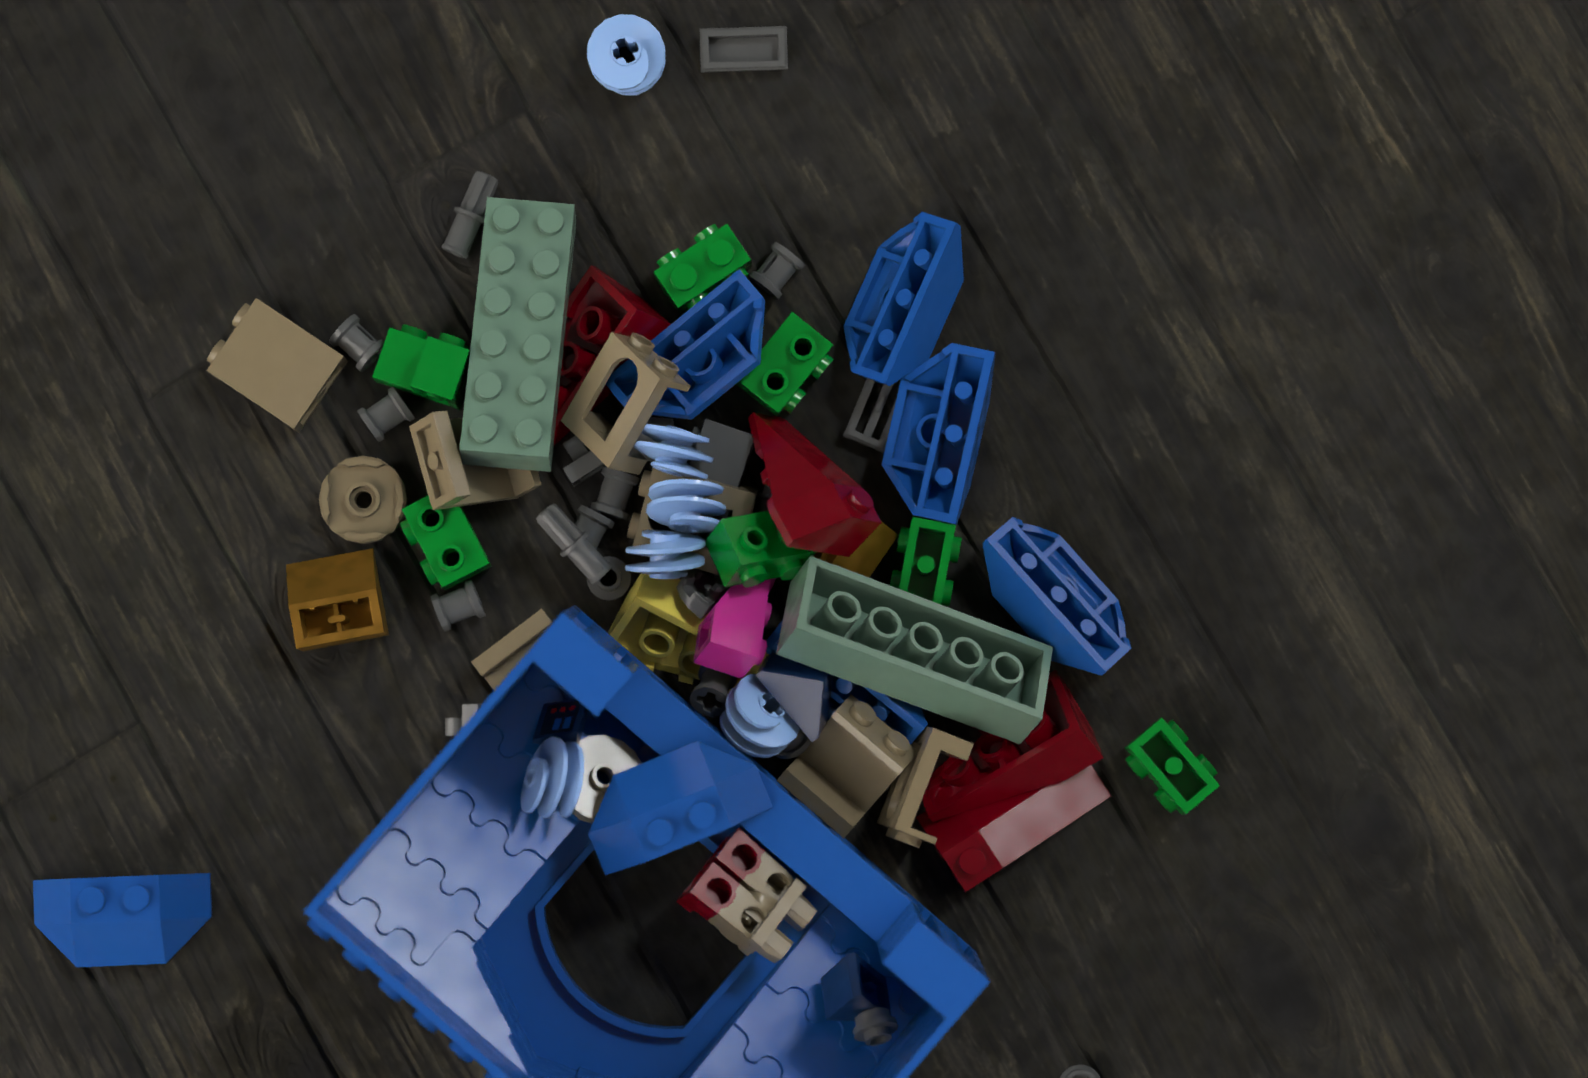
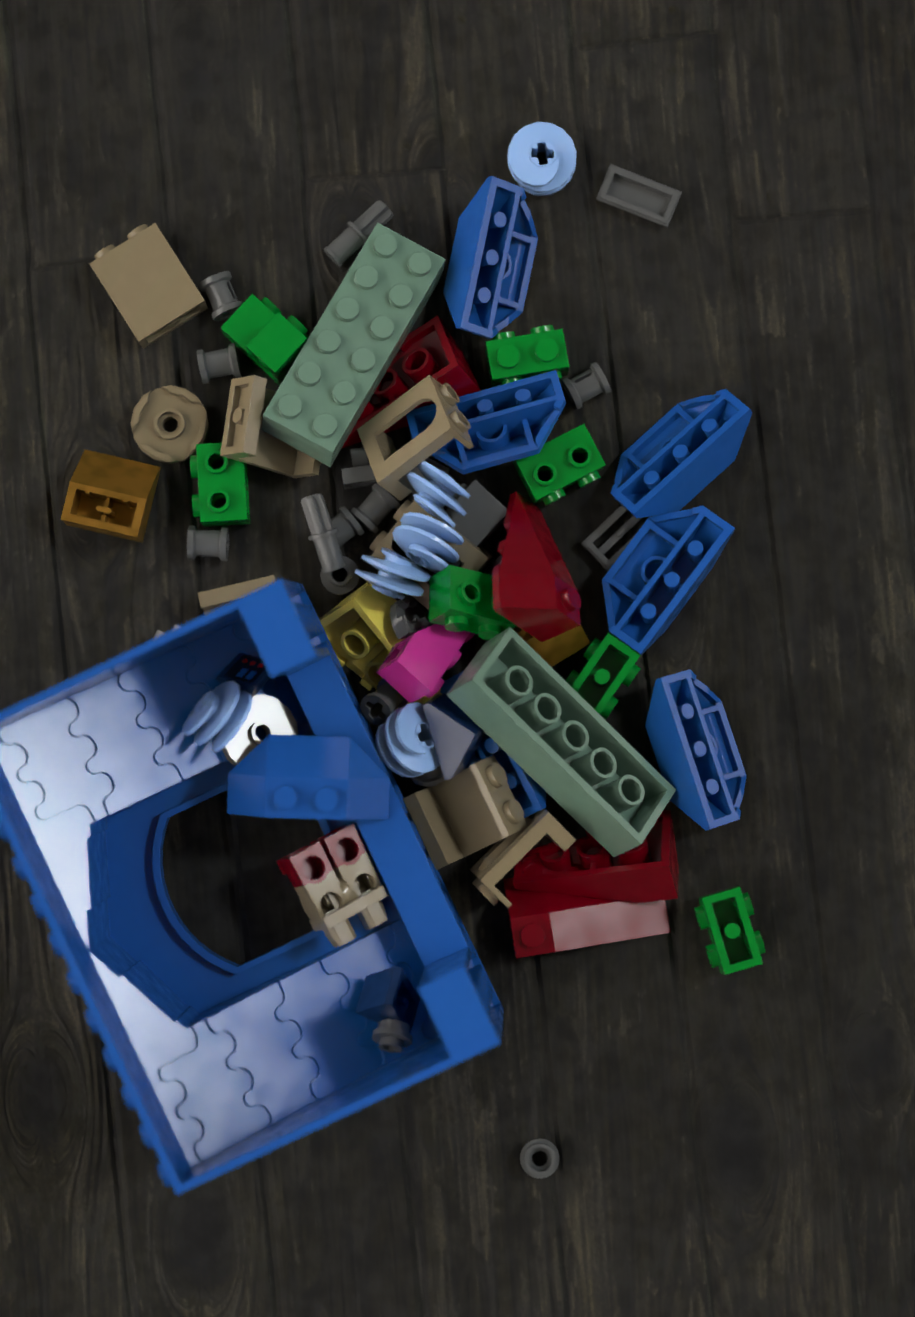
camera: 25 degrees right, 0 degrees up
none -> blue wedge [443,176,538,339]

